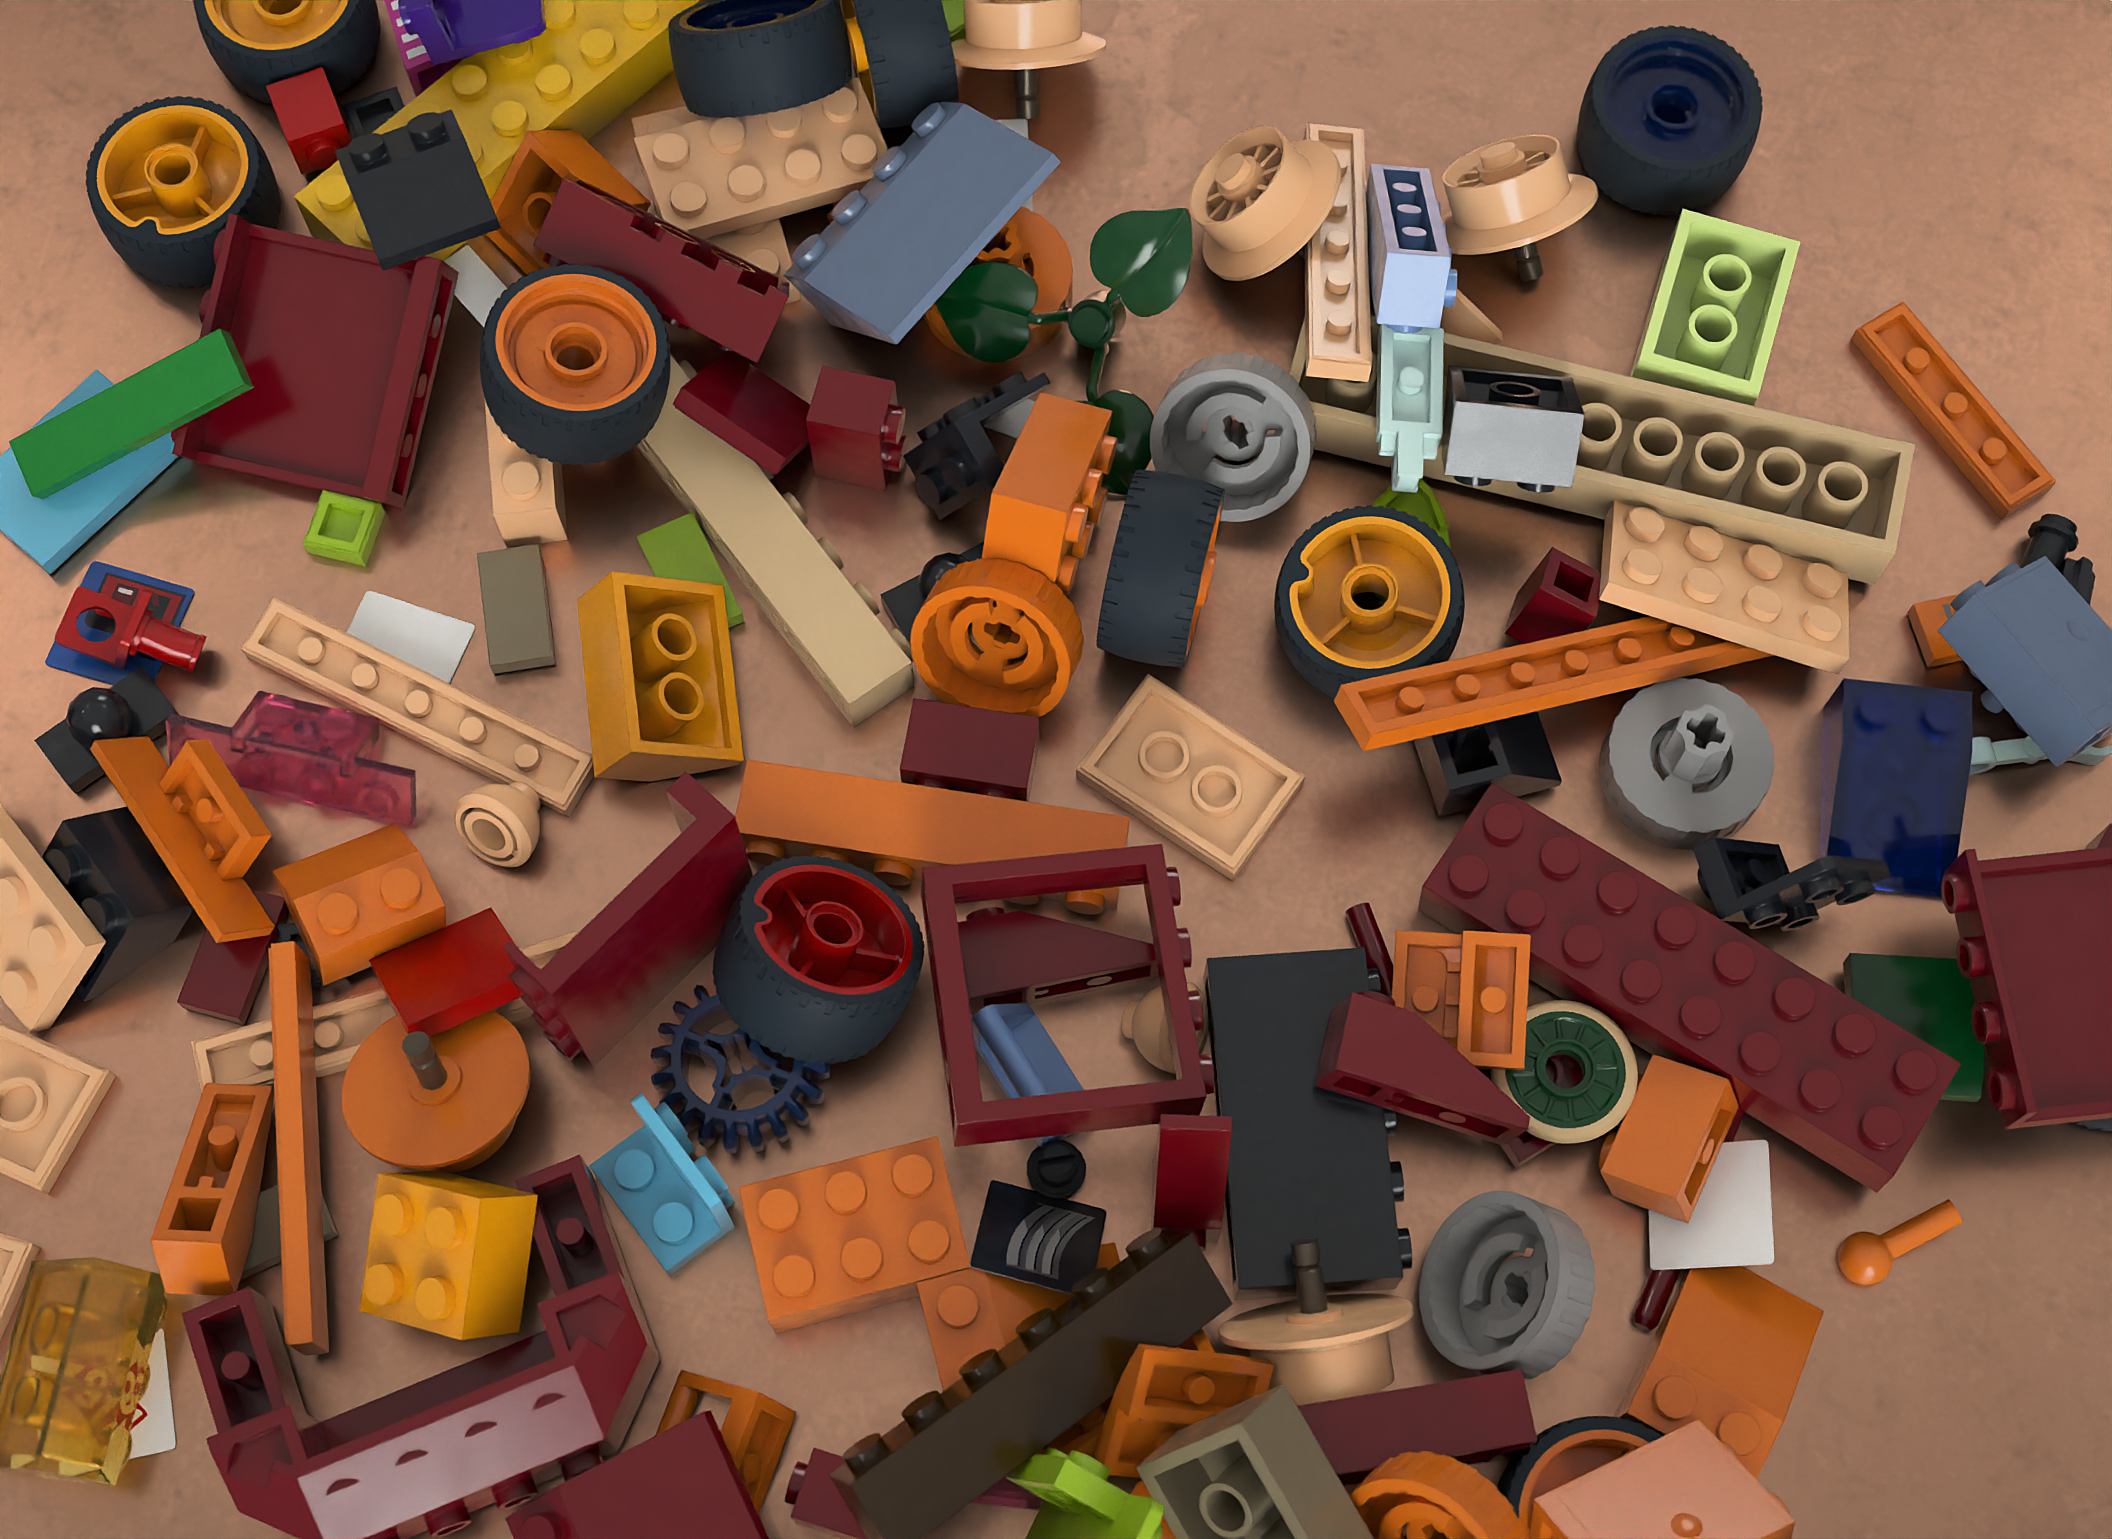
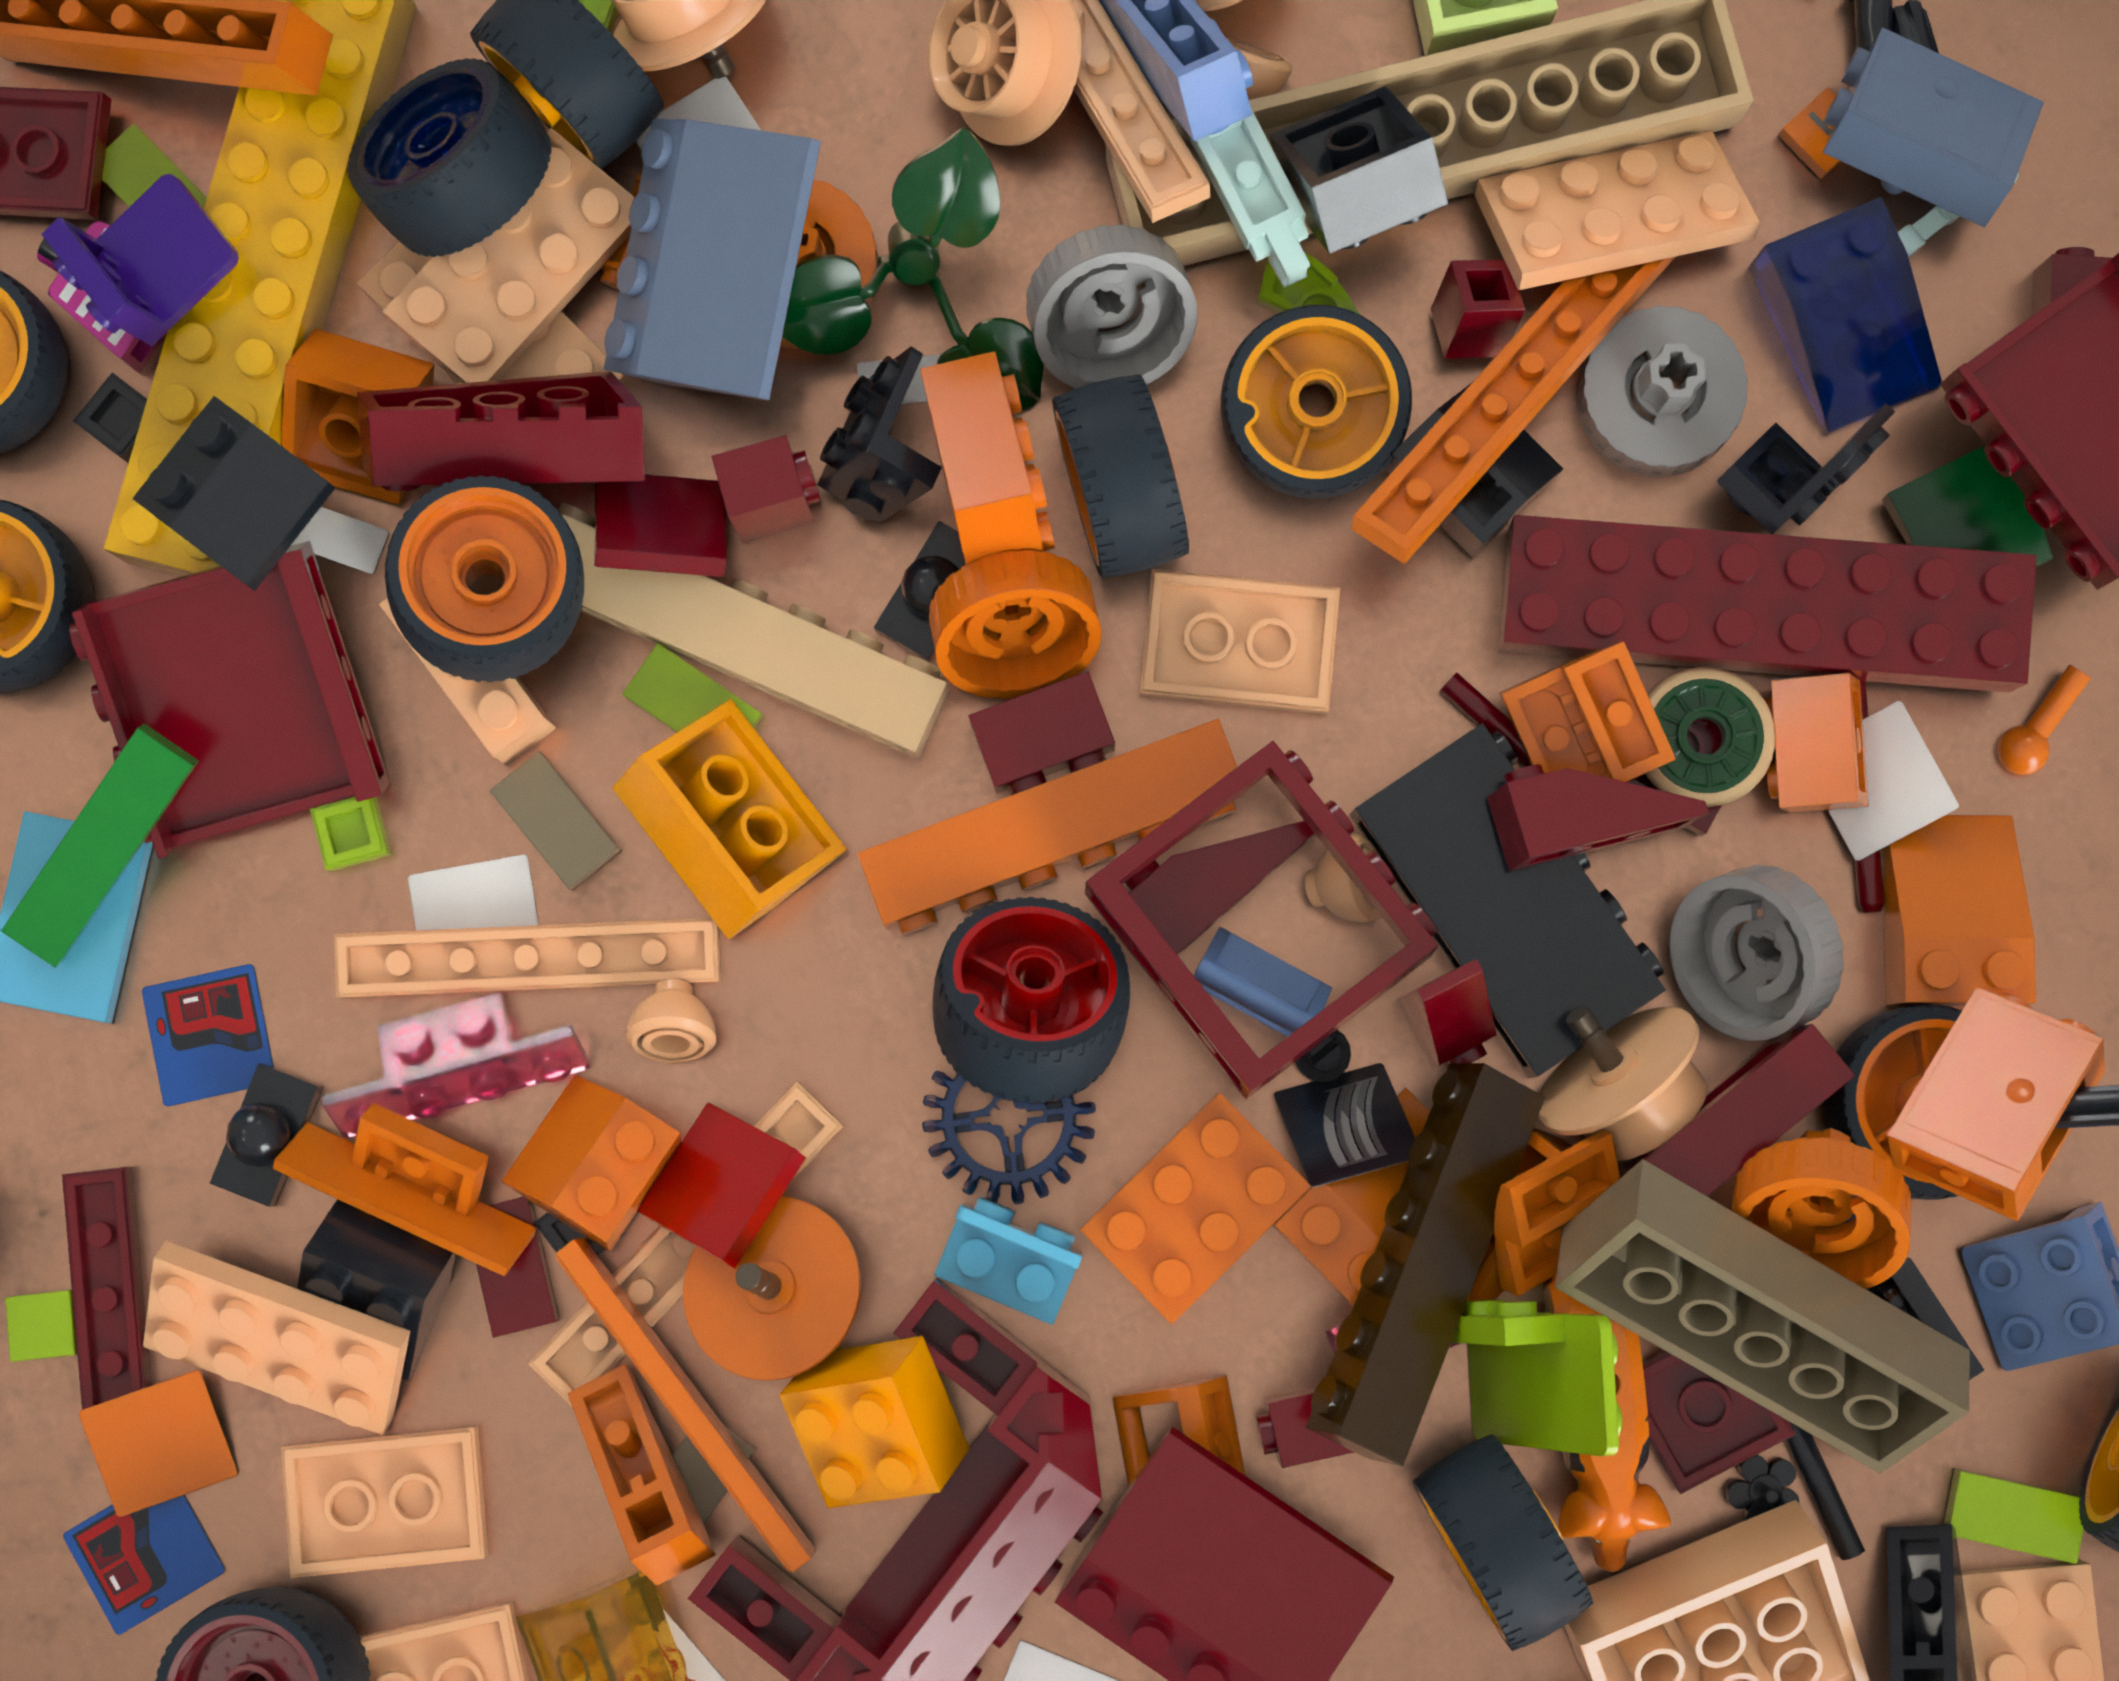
camera: 25 degrees left, 15 degrees up
red bracket [55,587,207,674] -> none
red brick [266,67,352,175] -> none
dark red panel [502,772,753,1067] -> none

